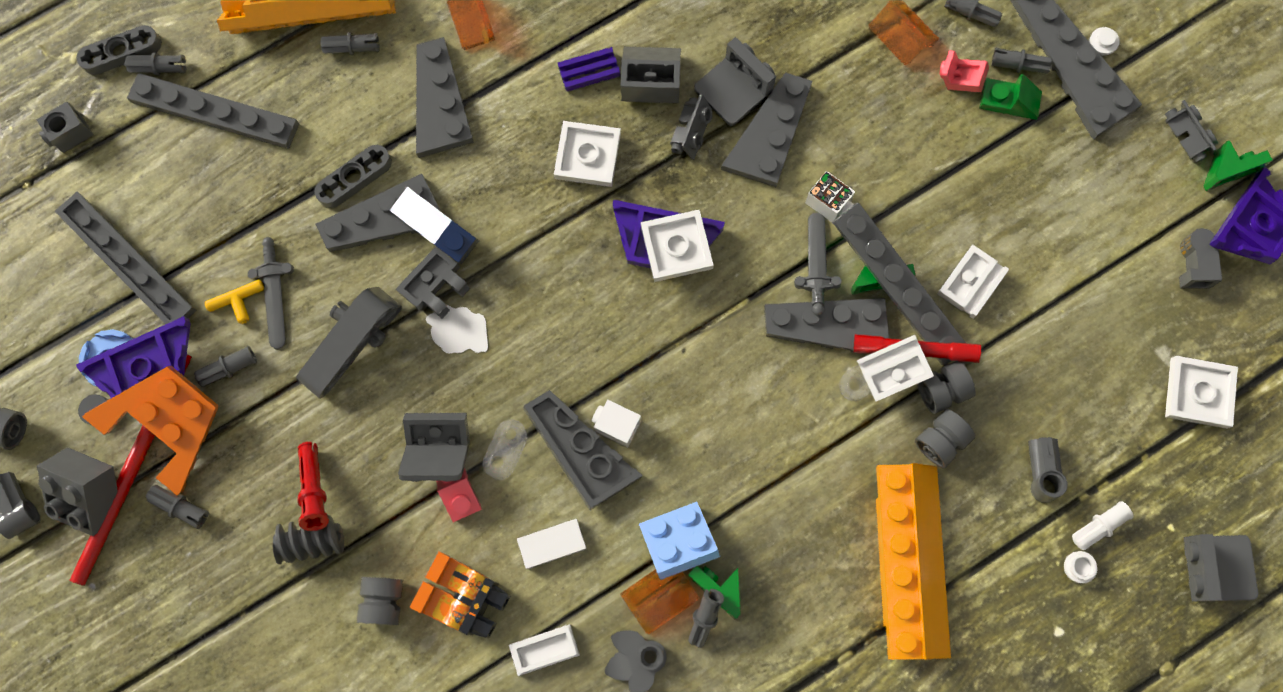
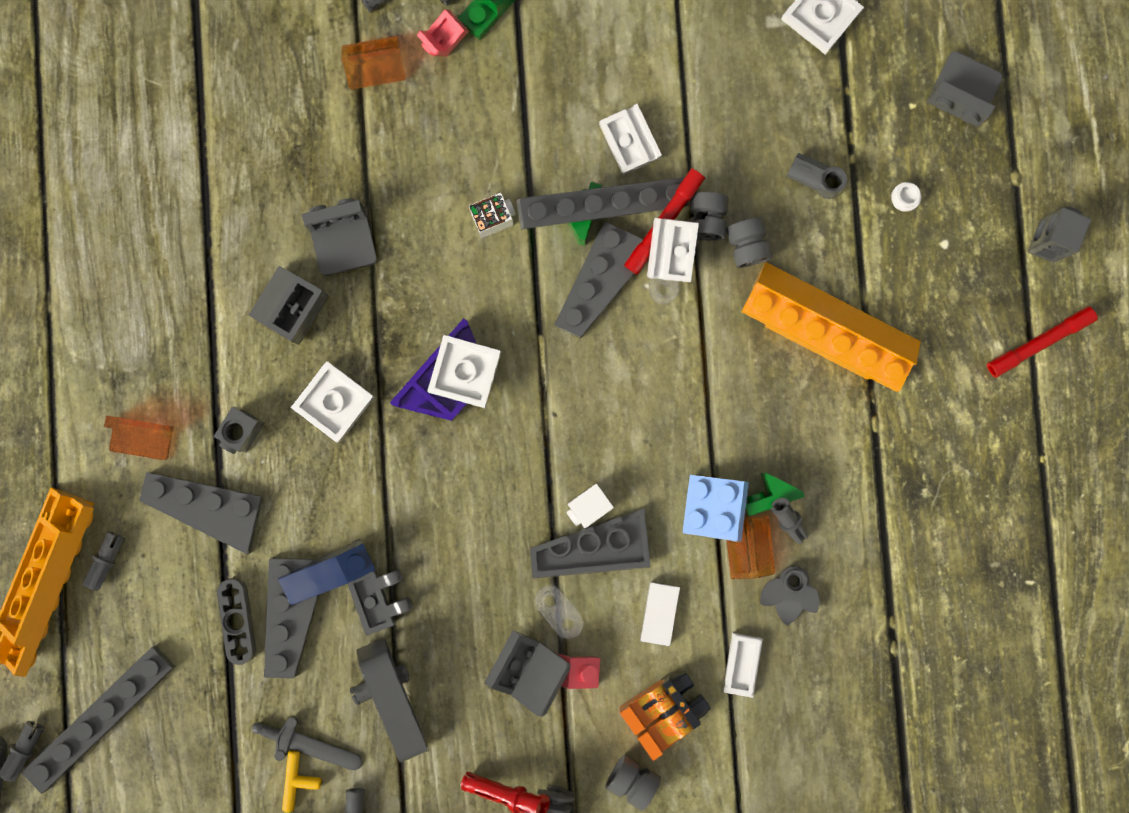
camera: 65 degrees left, 10 degrees up
white sticker [426,305,488,353] -> none
dark purple tile [557,47,620,92] -> none
dark grey hinge [670,94,713,160] -> none
dark grey wing [721,73,812,187] -> none
dark grey sword [794,212,842,316] -> none
white axle [1072,501,1134,550] -> none
none -> dark grey brick [213,406,265,454]

